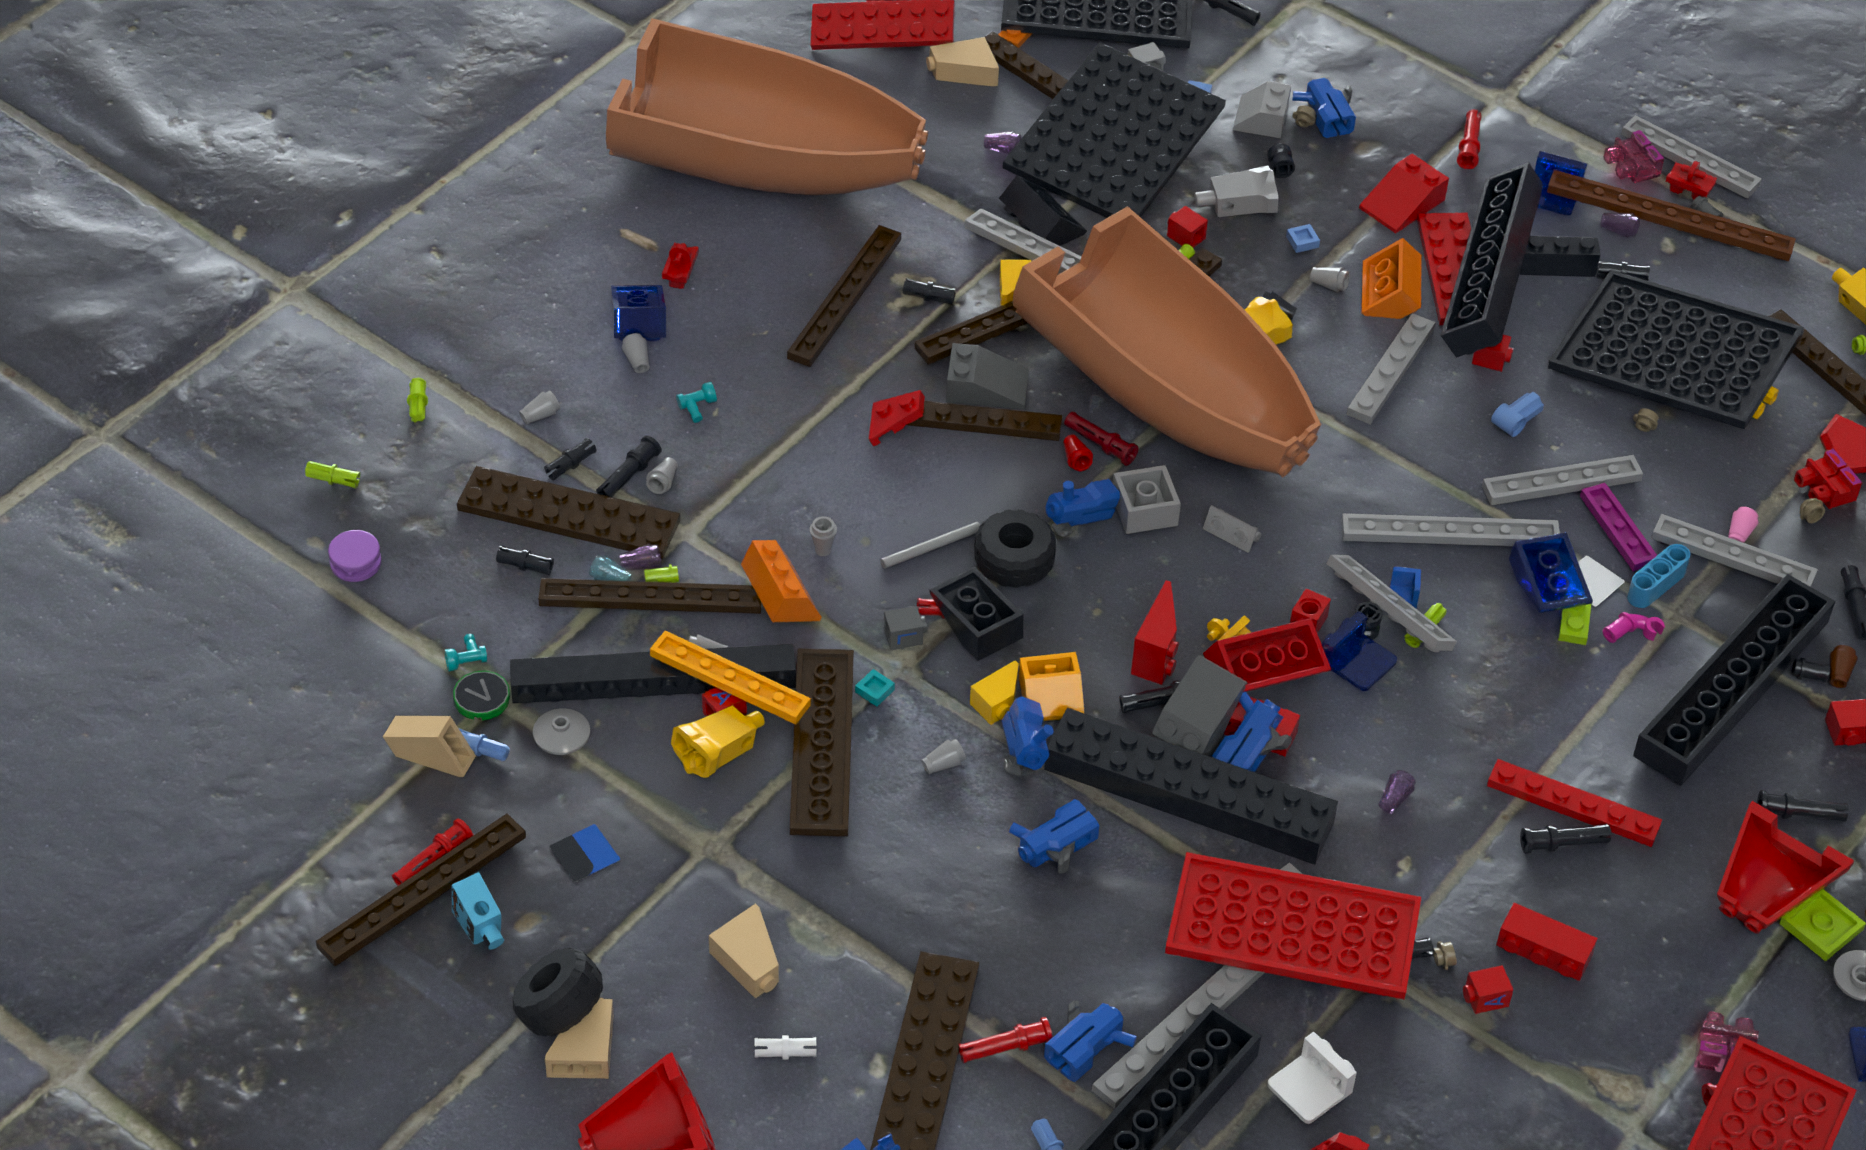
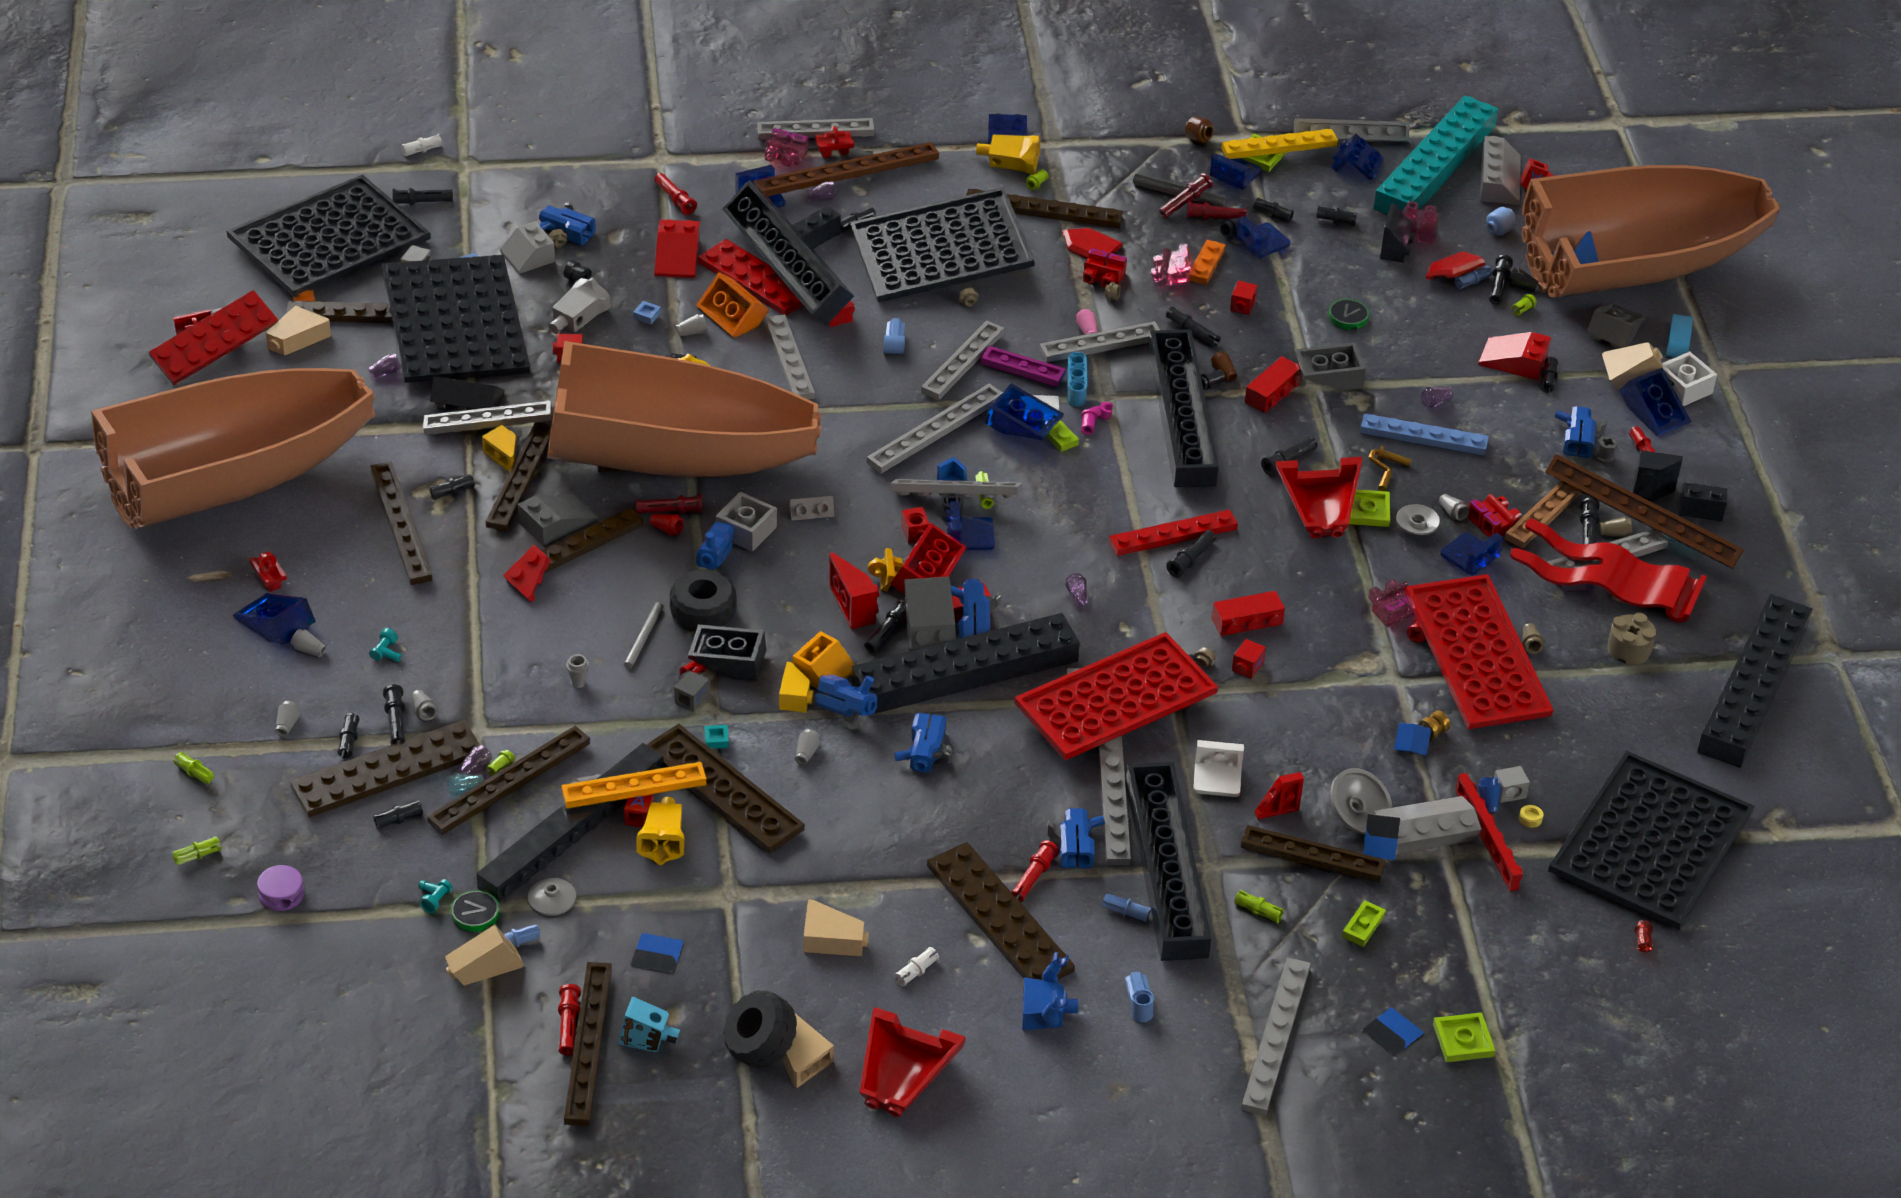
camera: 45 degrees left, 5 degrees down
orange slope [741,540,822,622] -> none

